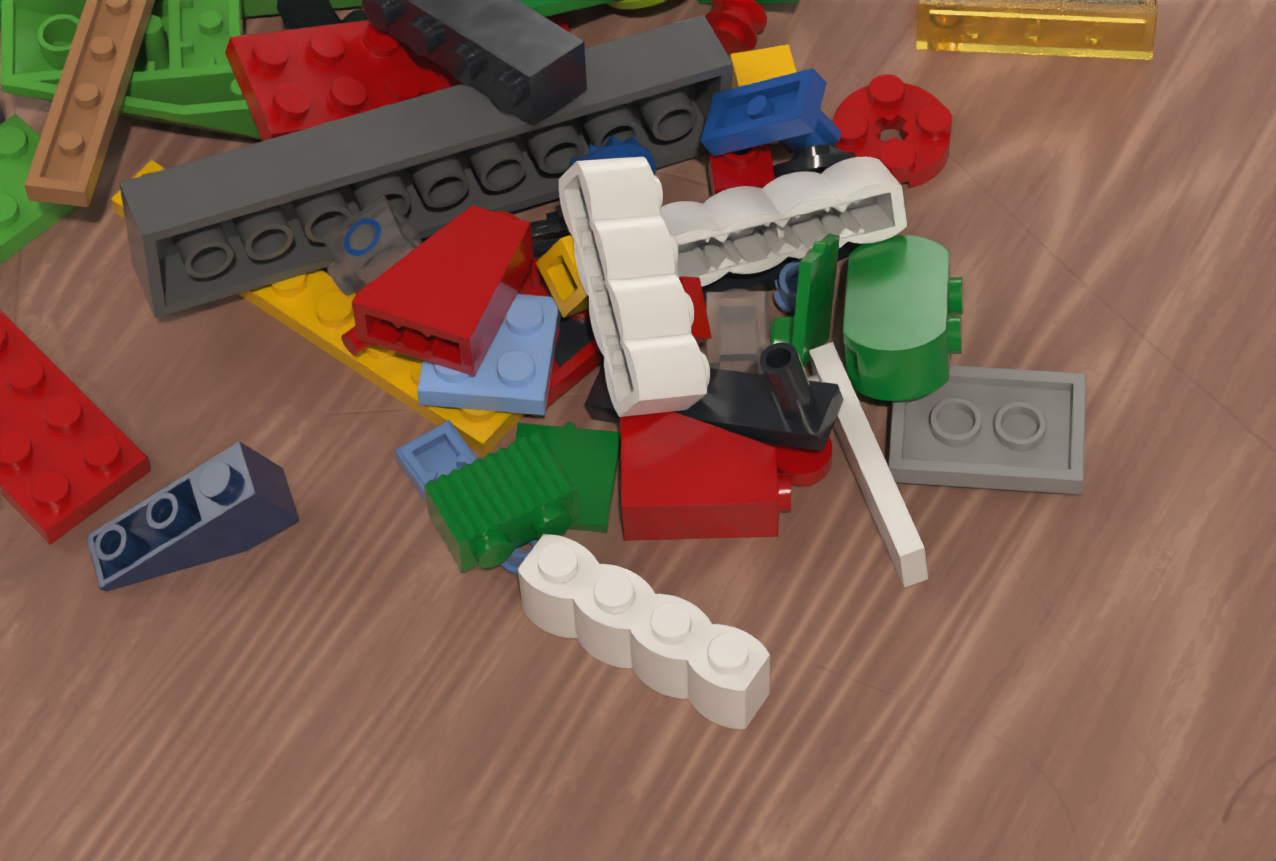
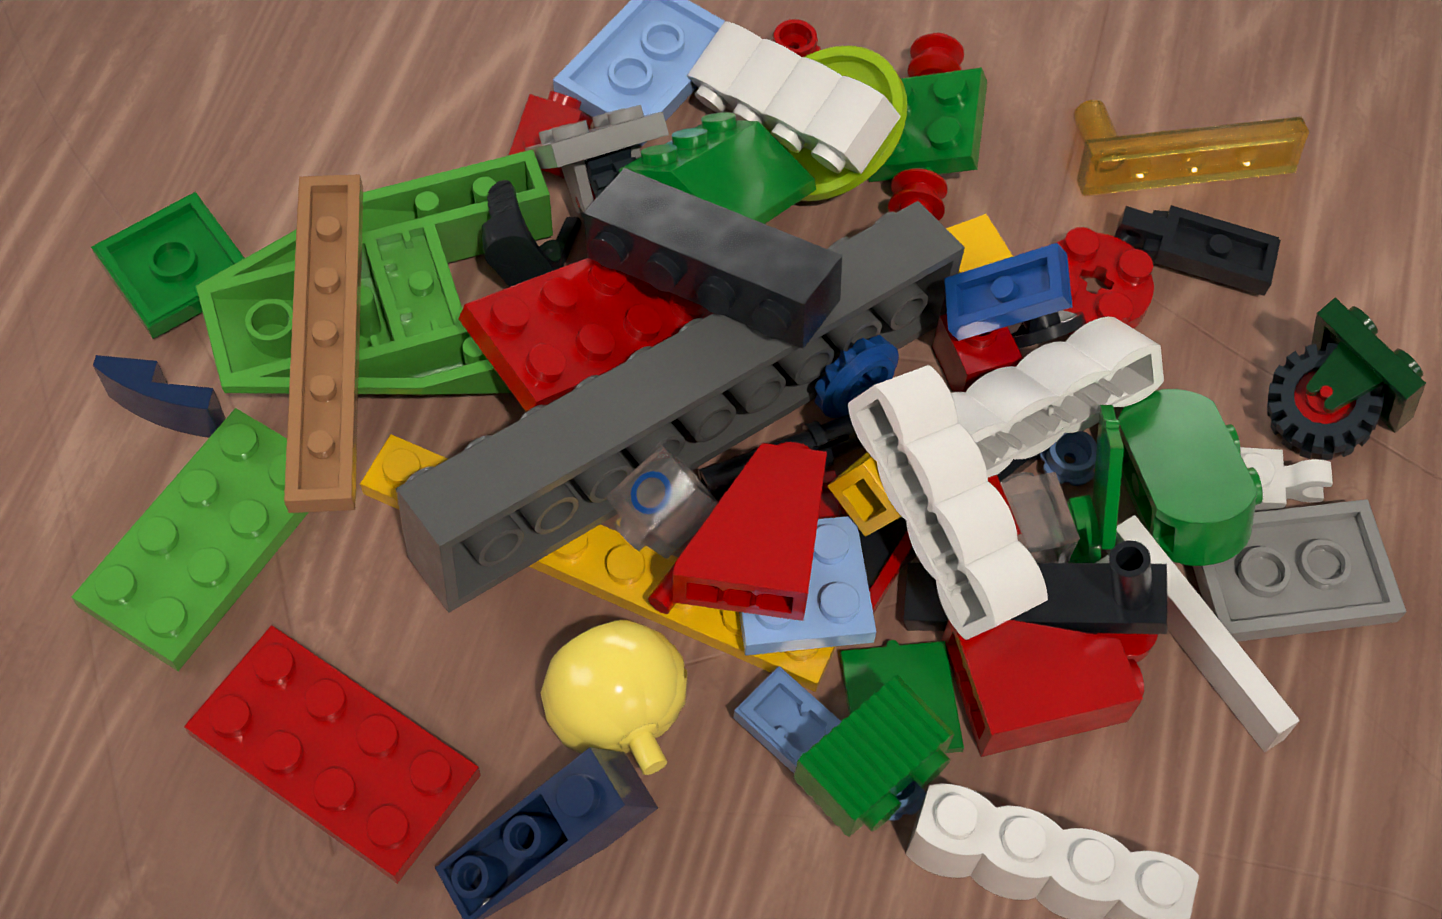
camera: 20 degrees left, 5 degrees up
none -> light yellow piece [541,620,687,775]
none -> black hinge [1114,205,1281,296]
none -> white plate [1240,447,1333,512]
none -> plate [1267,297,1426,460]

